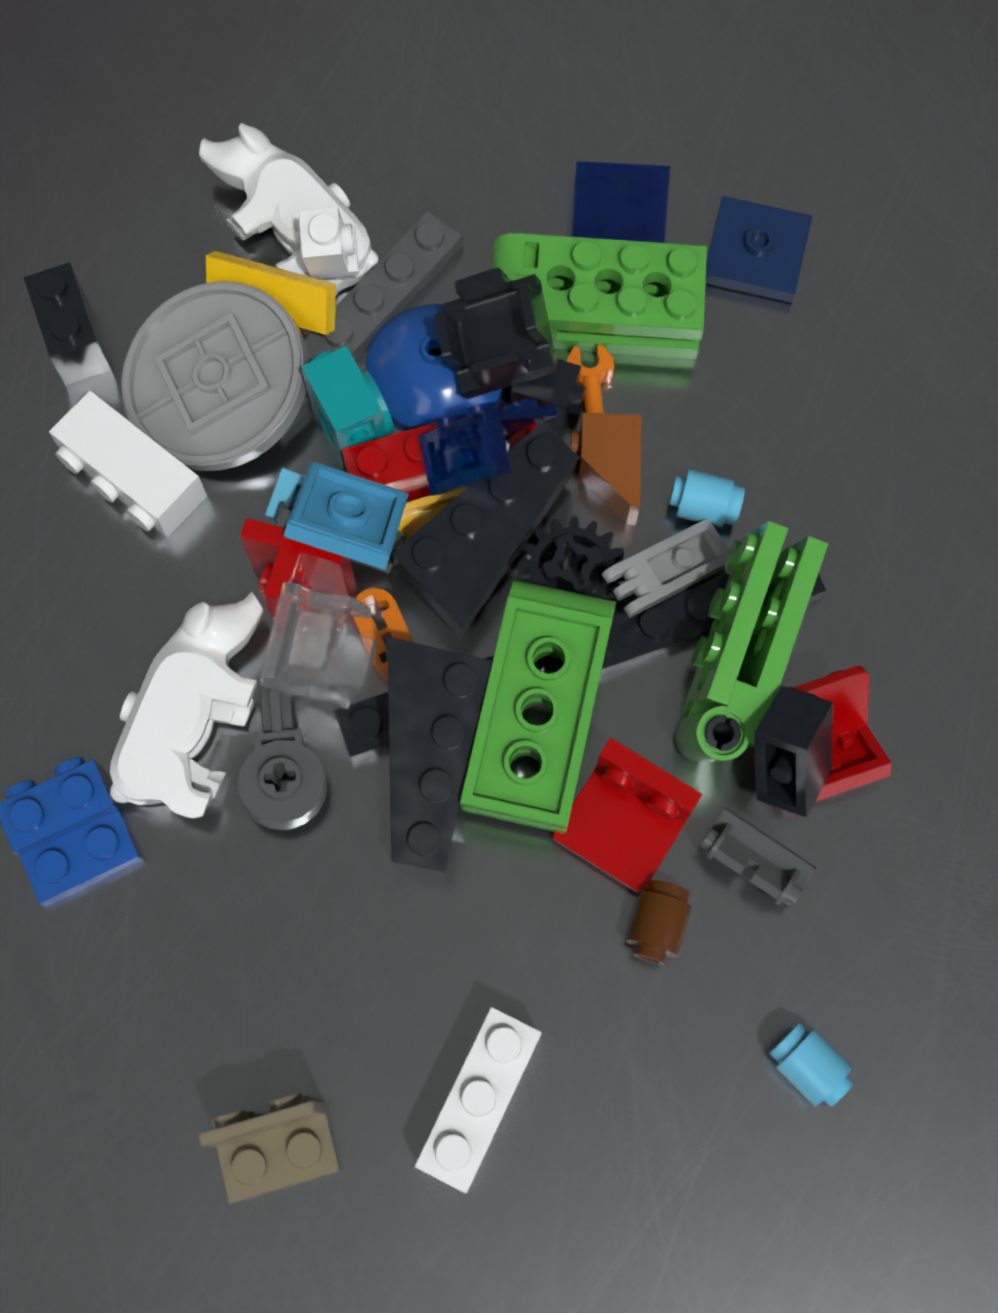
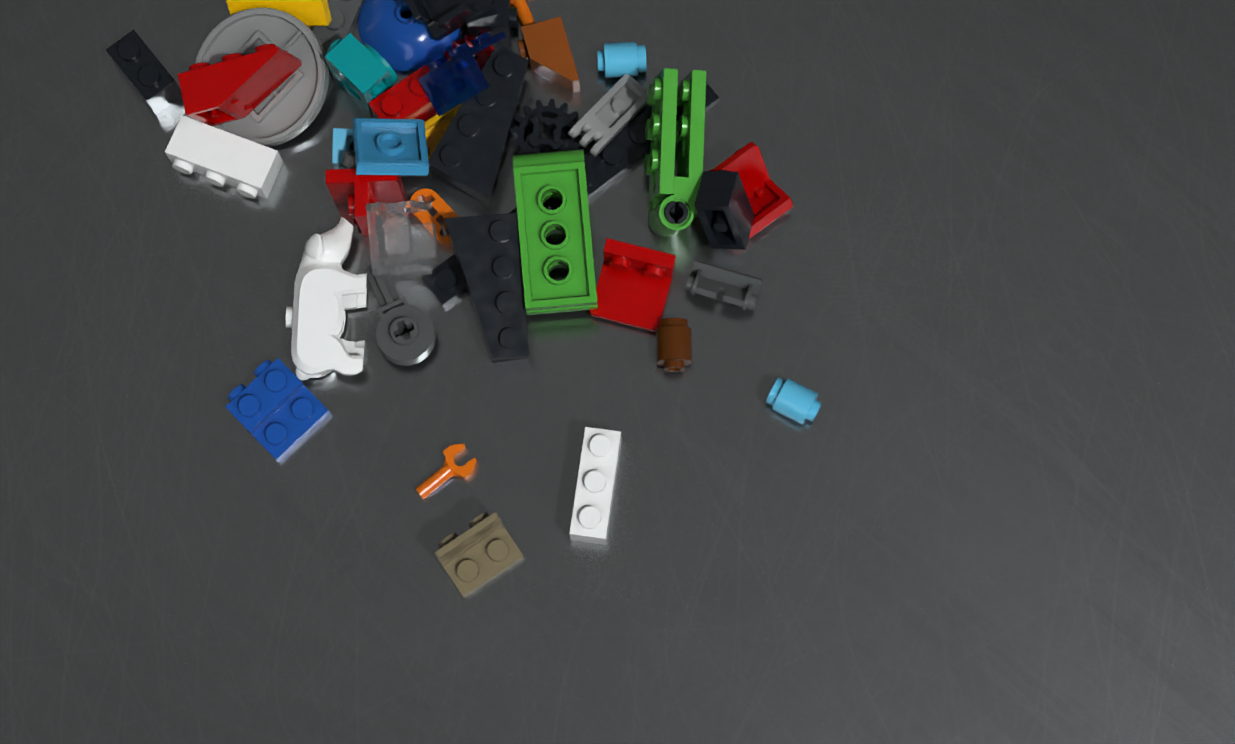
camera: 15 degrees left, 5 degrees up
none -> red slope [177,44,302,126]
none -> orange bar [414,444,478,499]

